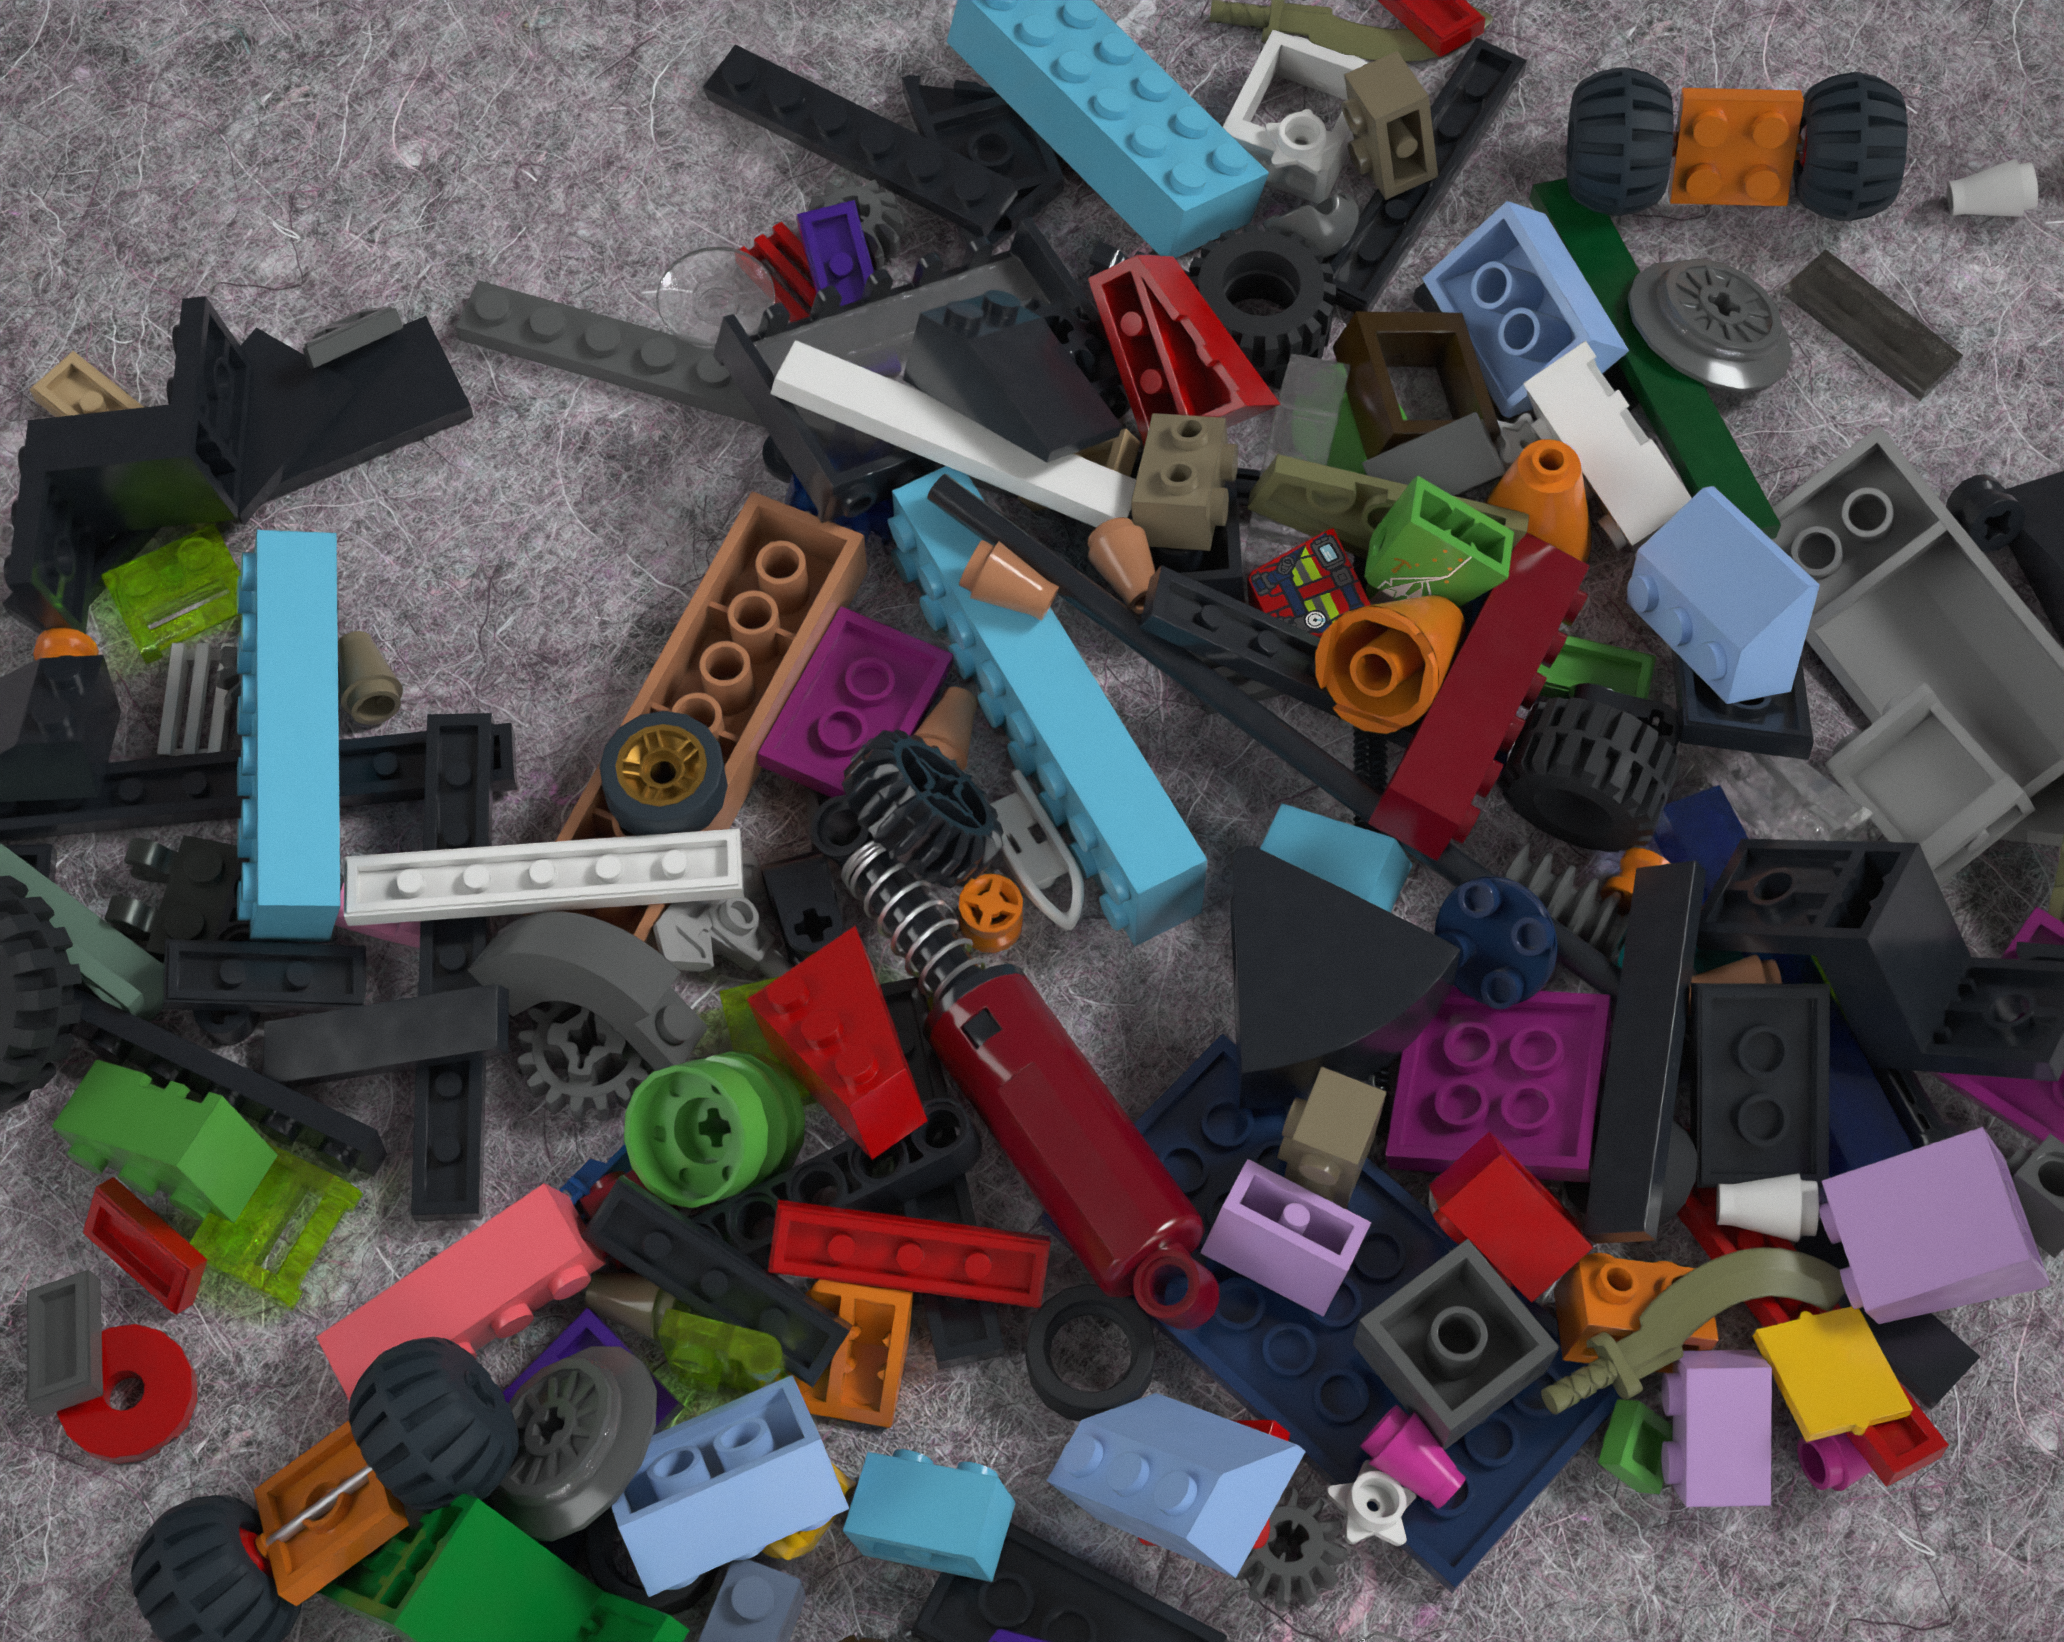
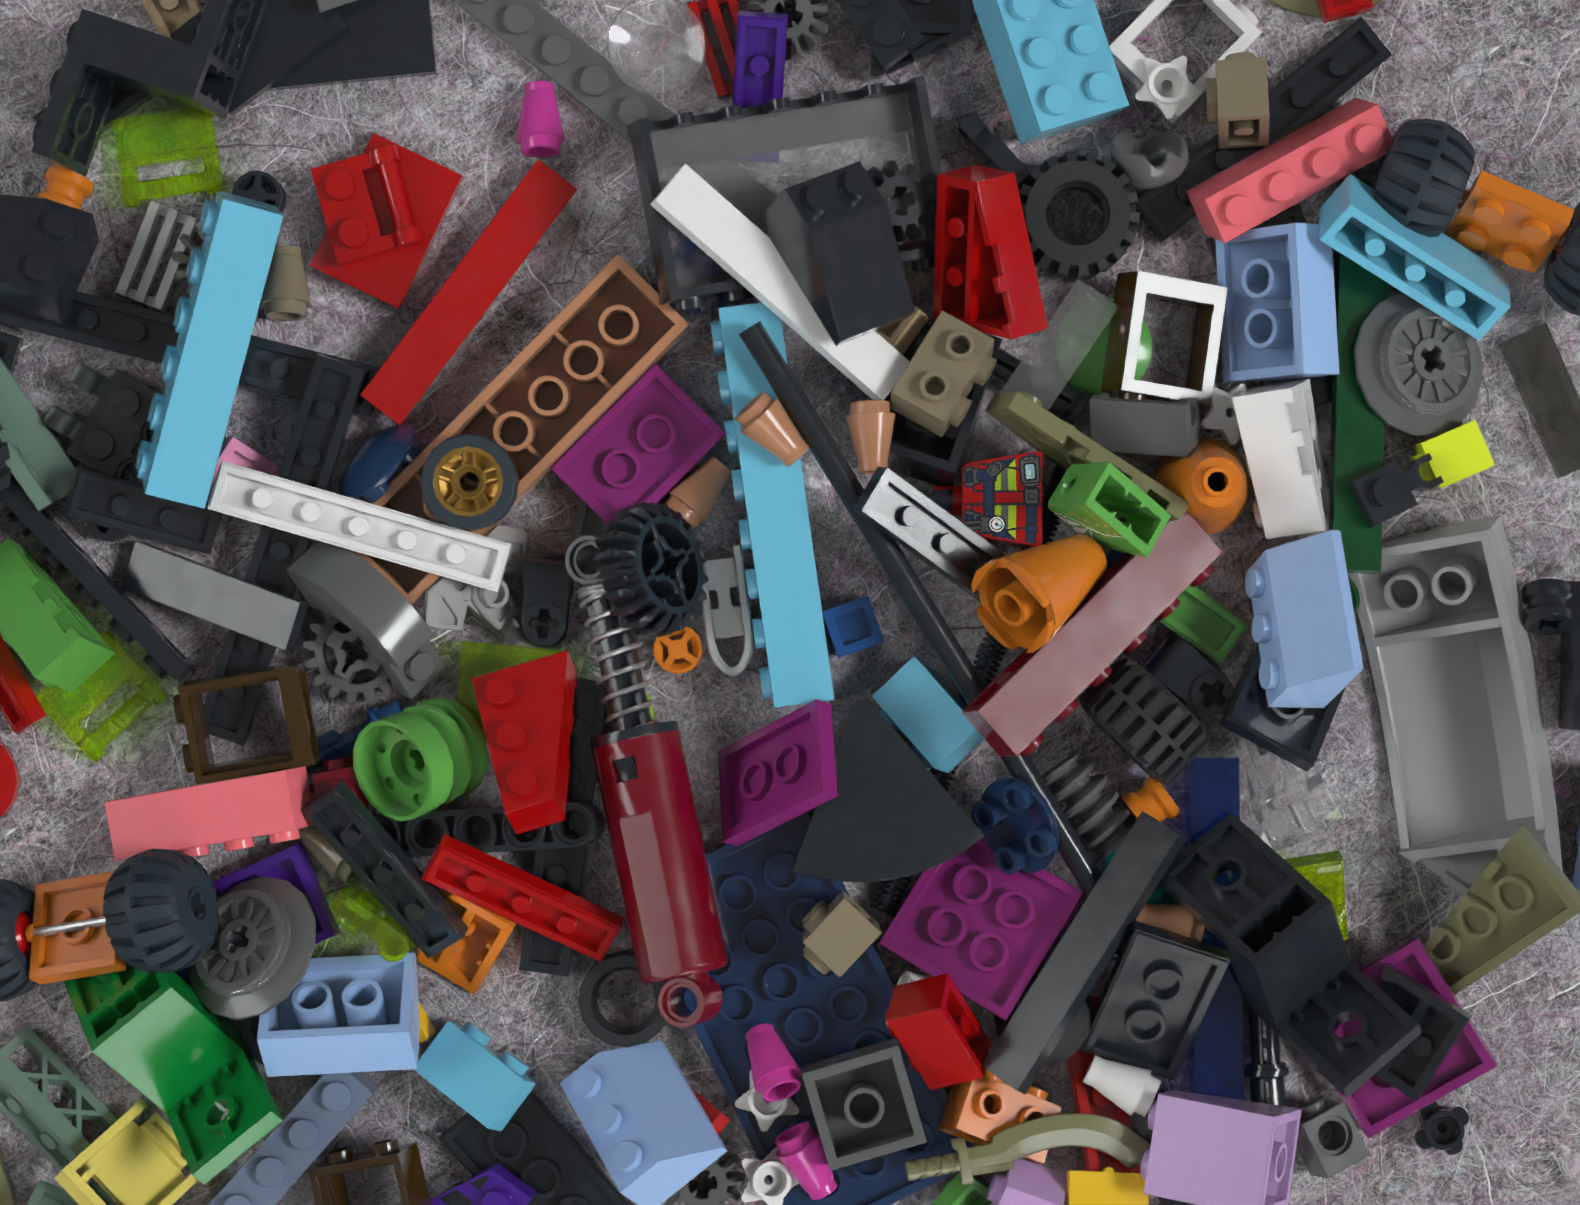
camera: 20 degrees right, 25 degrees up
lavender brick [1201,1159,1371,1317] -> none
light grey panel [1825,683,2036,887] -> none
none -> dark brown window [173,661,322,785]
none -> red tile [310,133,464,310]
none -> red plate [310,145,424,266]
none -> dark blue dish [338,422,422,503]
none -> red tile [359,159,577,425]
none -> dark pink cone [516,81,565,158]
none -> magenta plate [718,699,838,846]
none -> white plate [735,1070,799,1132]
none -> dark pink cone [745,1024,802,1102]
none -> blue plate [822,595,885,658]
none -> coral brick [1186,98,1393,243]
none -> medium azure brick [1319,174,1511,340]
none -> black plate [1347,453,1444,529]
none -> neon yellow brick [1410,420,1495,491]

